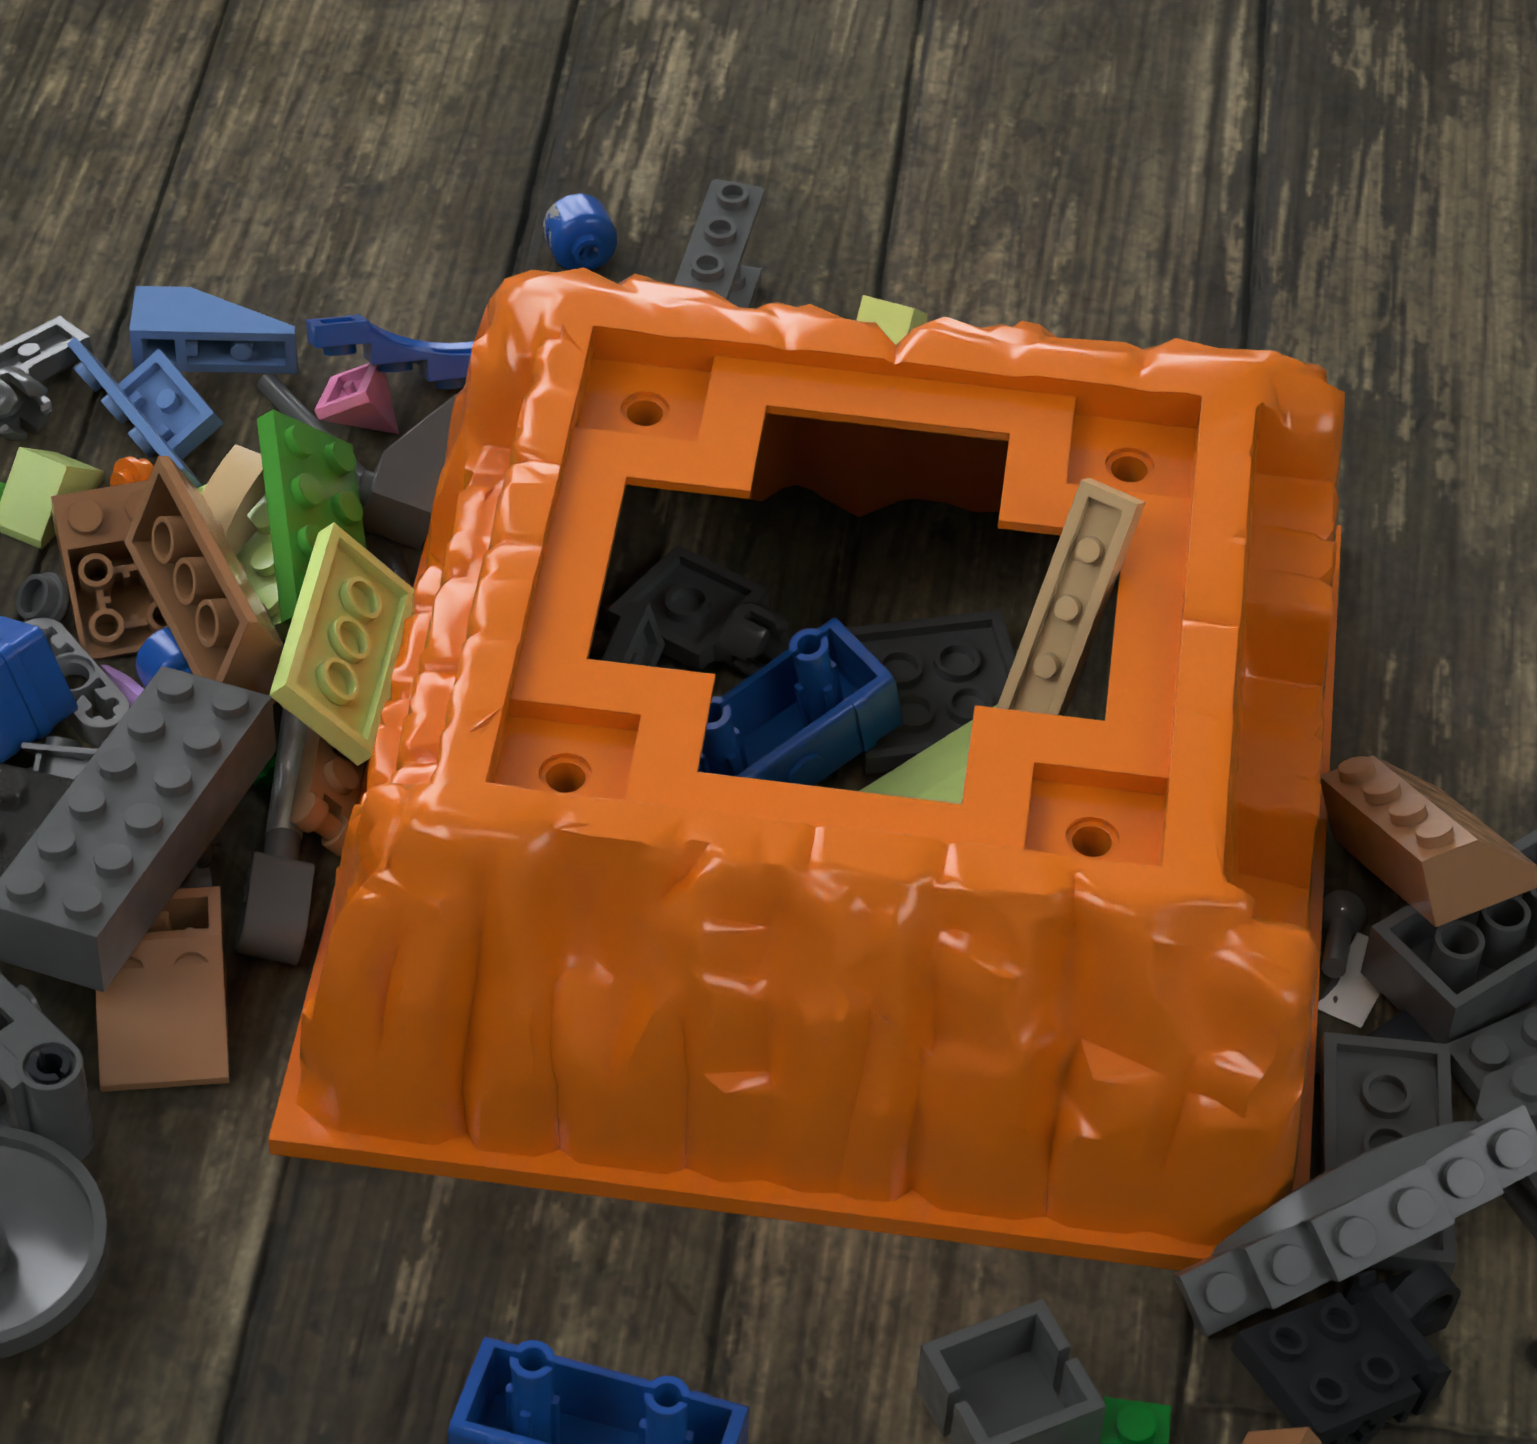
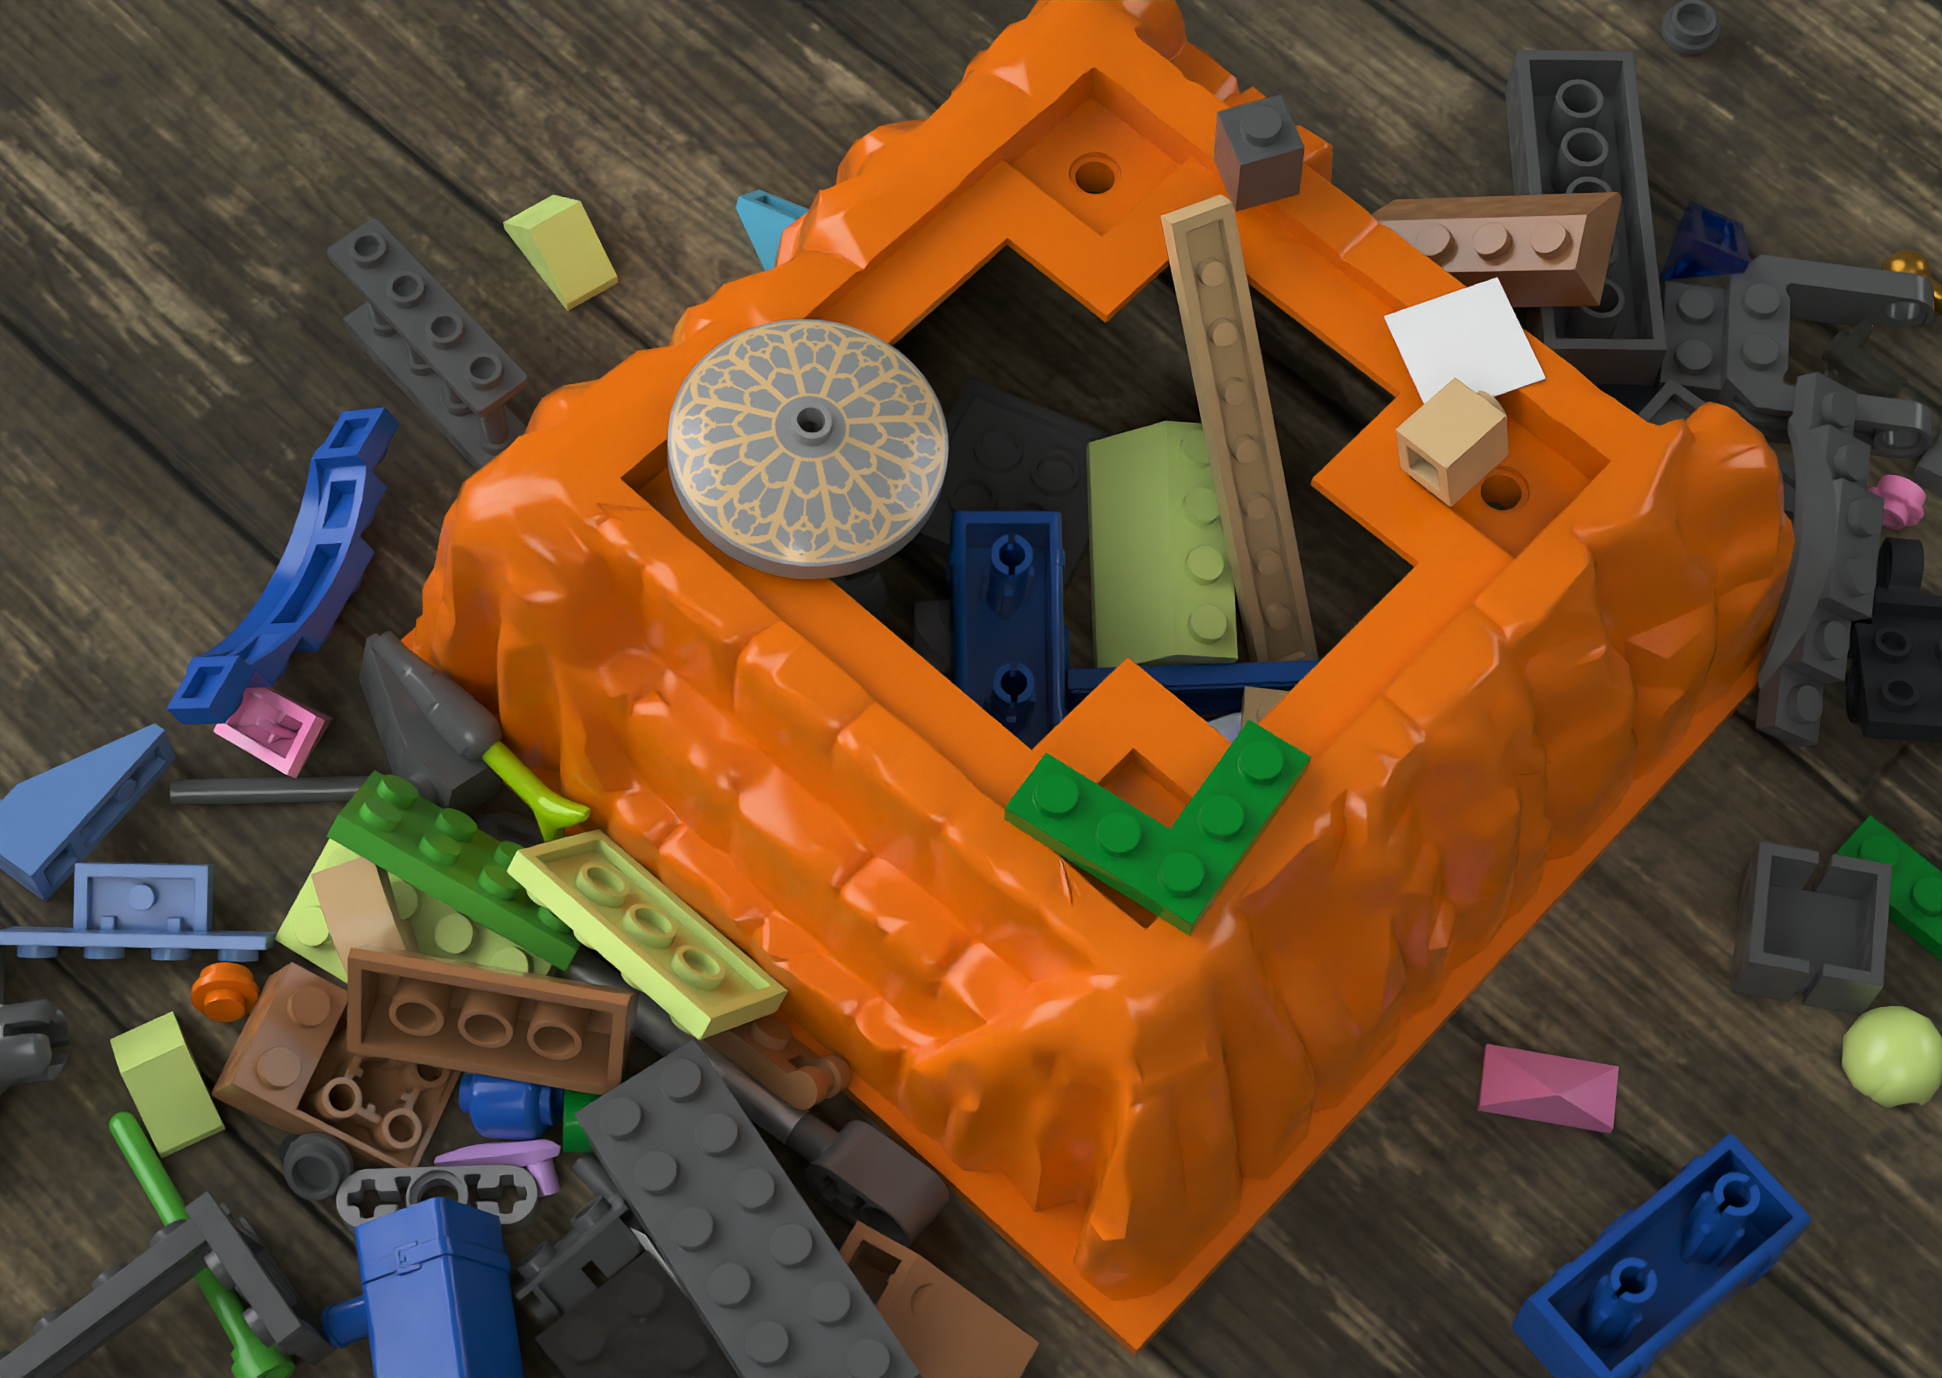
camera: 55 degrees left, 15 degrees up
blue head [543,193,617,271] -> none
none -> dark grey piece [372,630,590,843]
none -> light grey dish [667,319,949,579]
none -> green plate [1004,719,1311,936]
none -> dark grey brick [1213,94,1305,212]
none -> white sticker [1384,277,1546,404]
none -> tan brick [1396,377,1509,507]
none -> bright pink slope [1477,1044,1619,1133]
none -> bright pink plate [1867,475,1926,530]

